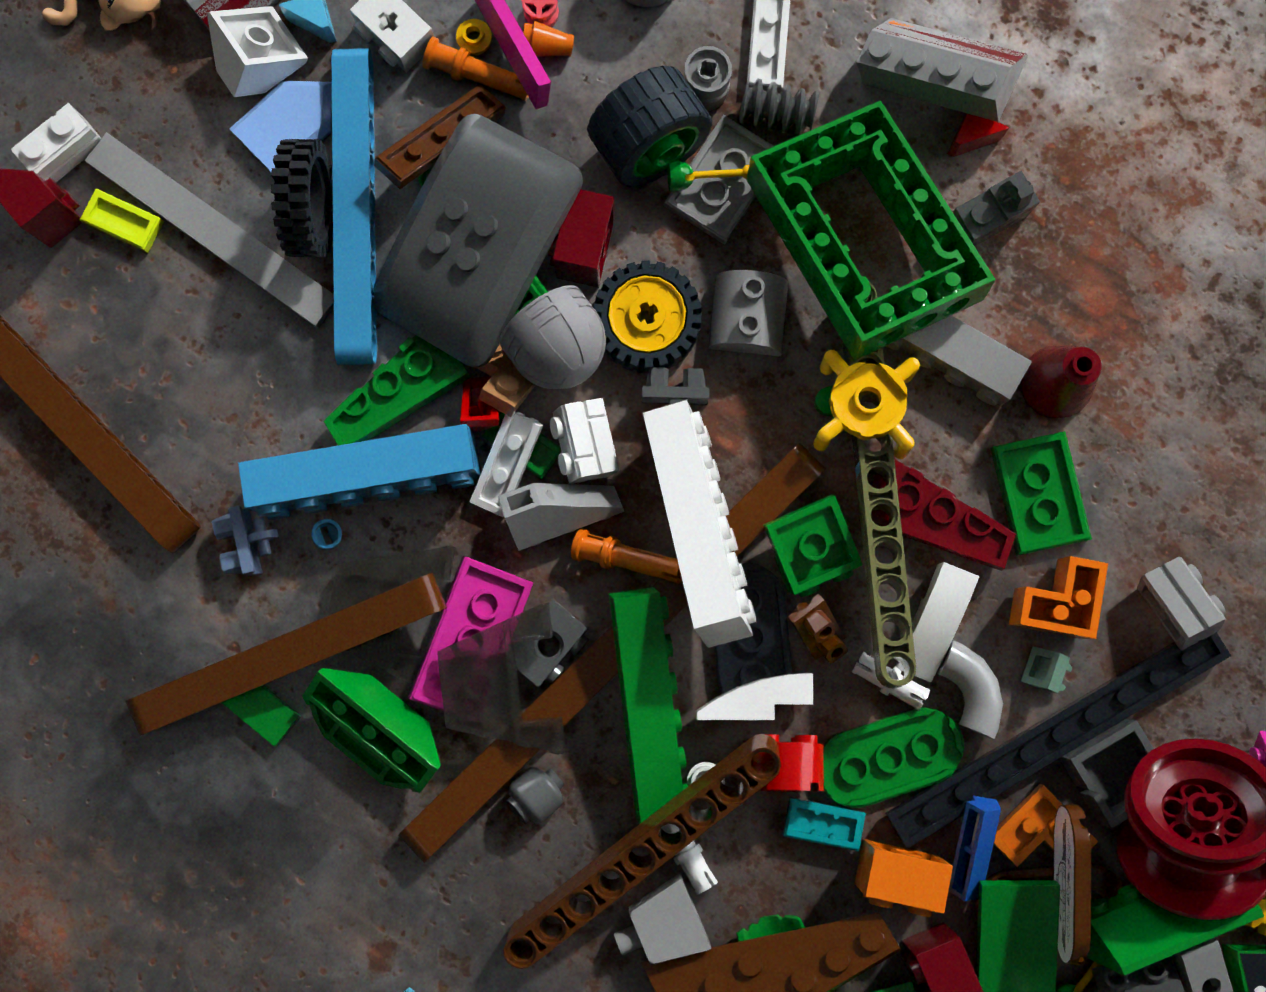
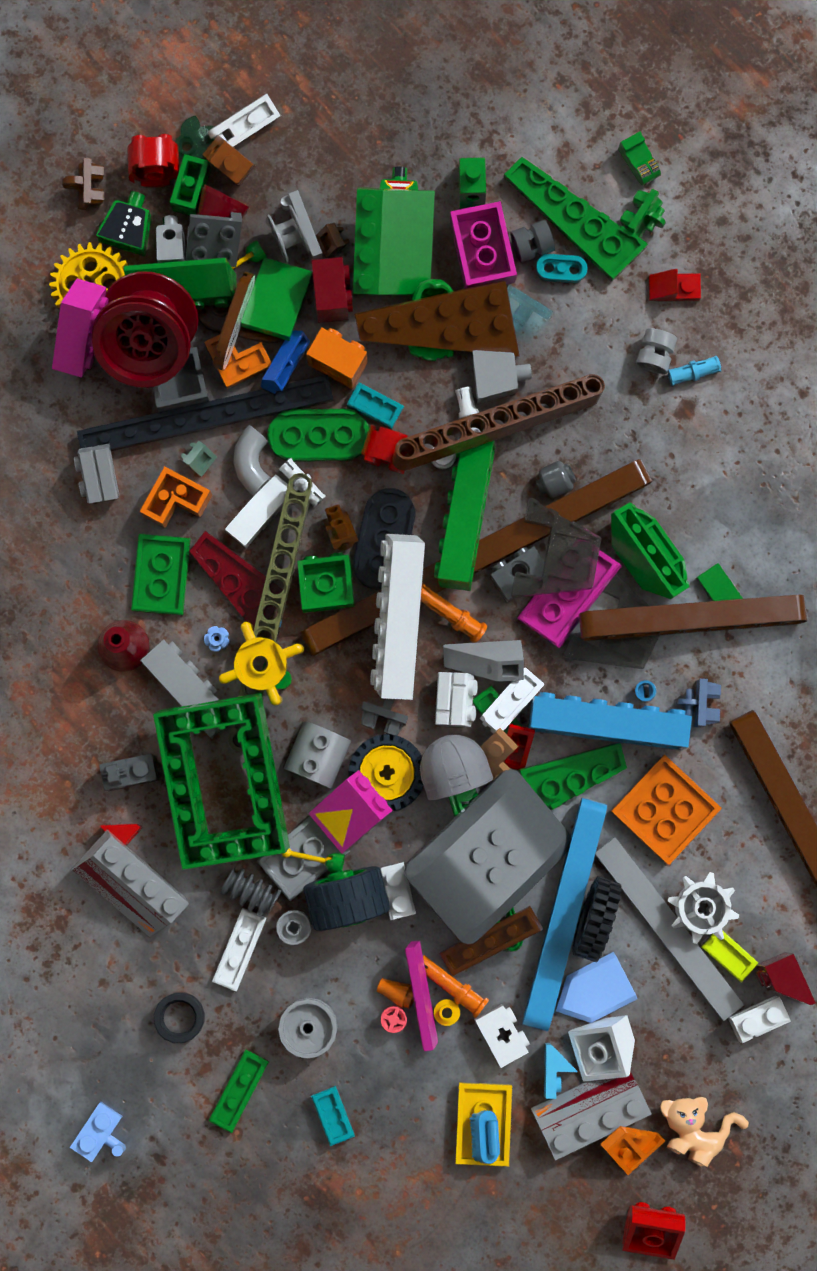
camera: 170 degrees left, 0 degrees up
dark red brick [548,189,615,288] -> none
white slope [696,673,813,720] -> none
none -> light blue plate [204,626,229,652]
none -> dark pink brick [308,770,393,854]
none -> white brick [380,862,416,920]
none -> orange plate [610,754,722,865]
none -> white brick [668,872,739,944]

